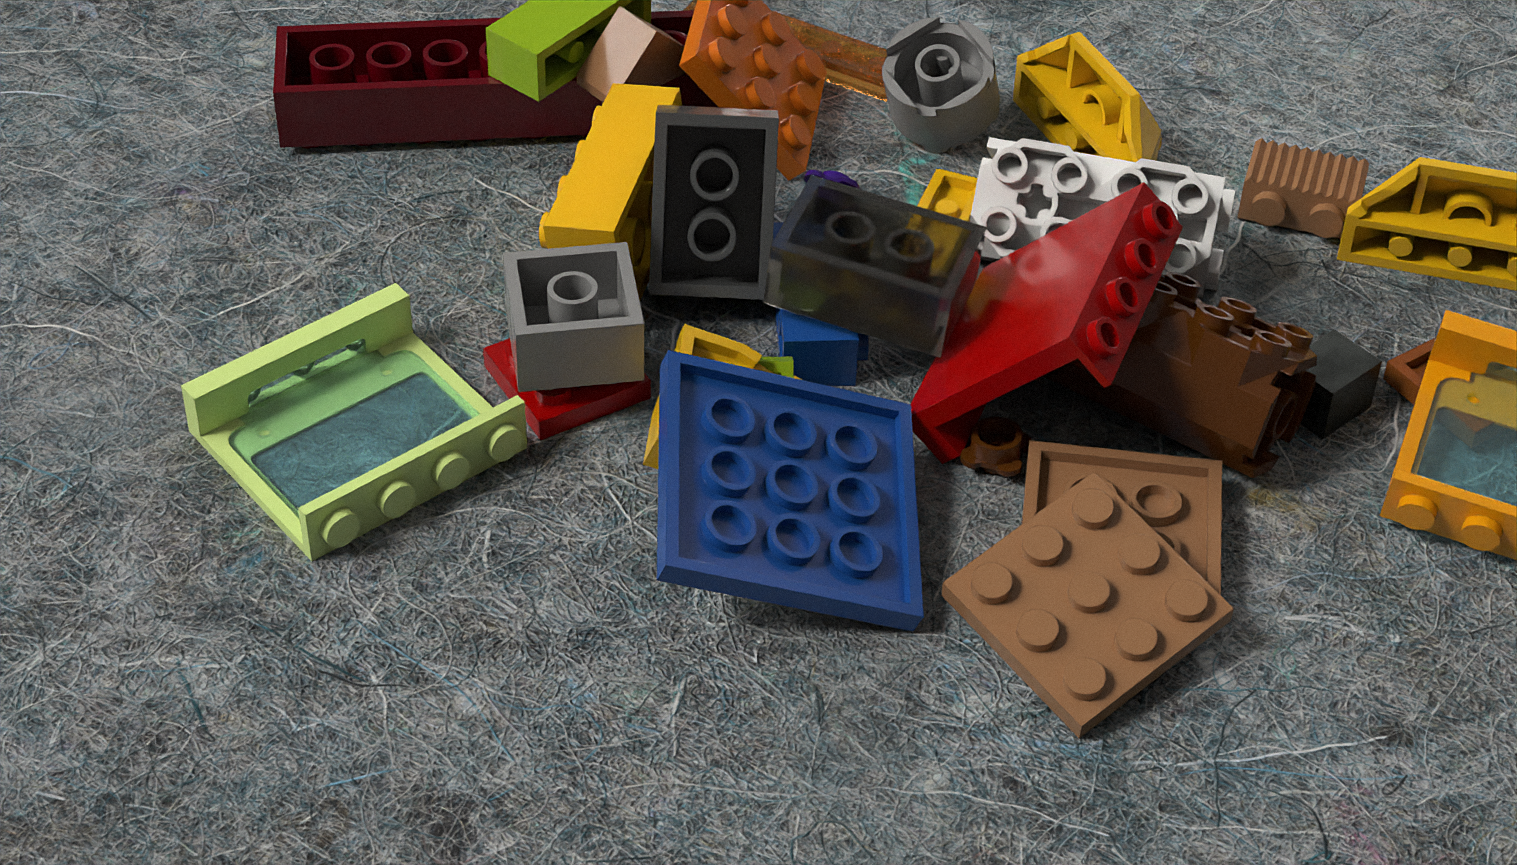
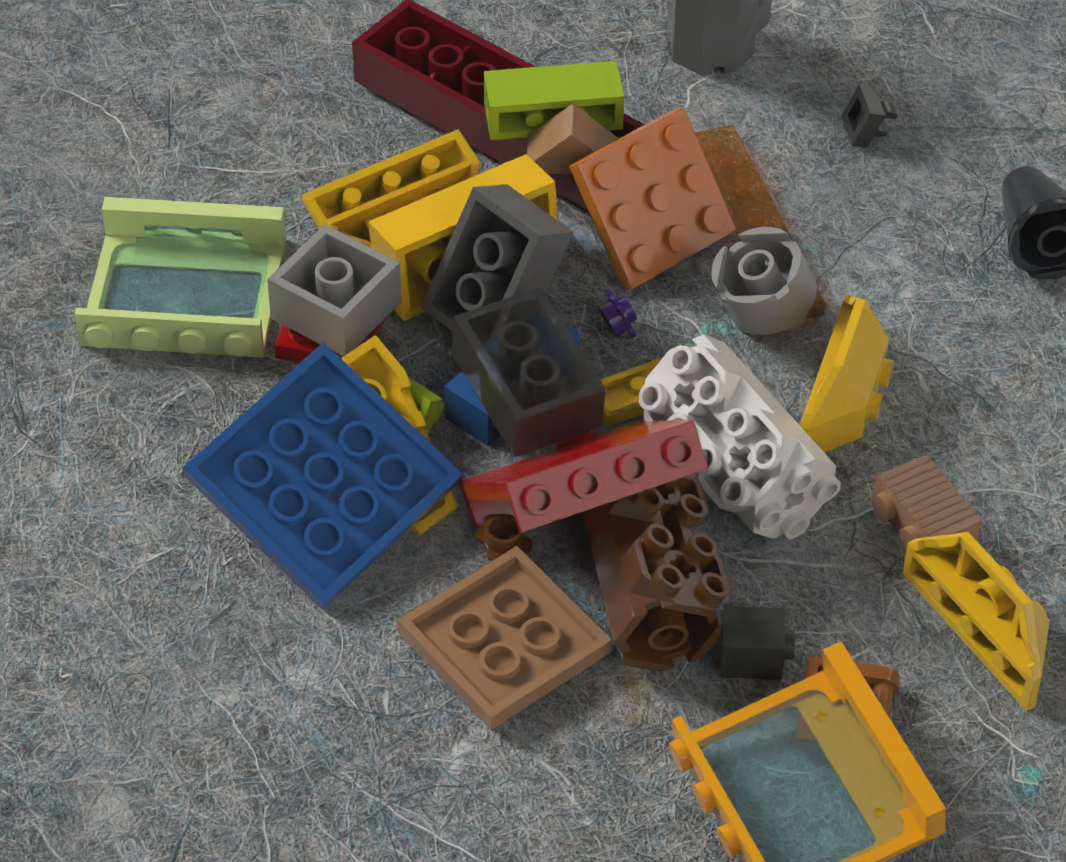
camera: 45 degrees right, 5 degrees up
medium nougat plate [941,472,1234,738] -> none
none -> yellow wedge [301,129,481,247]

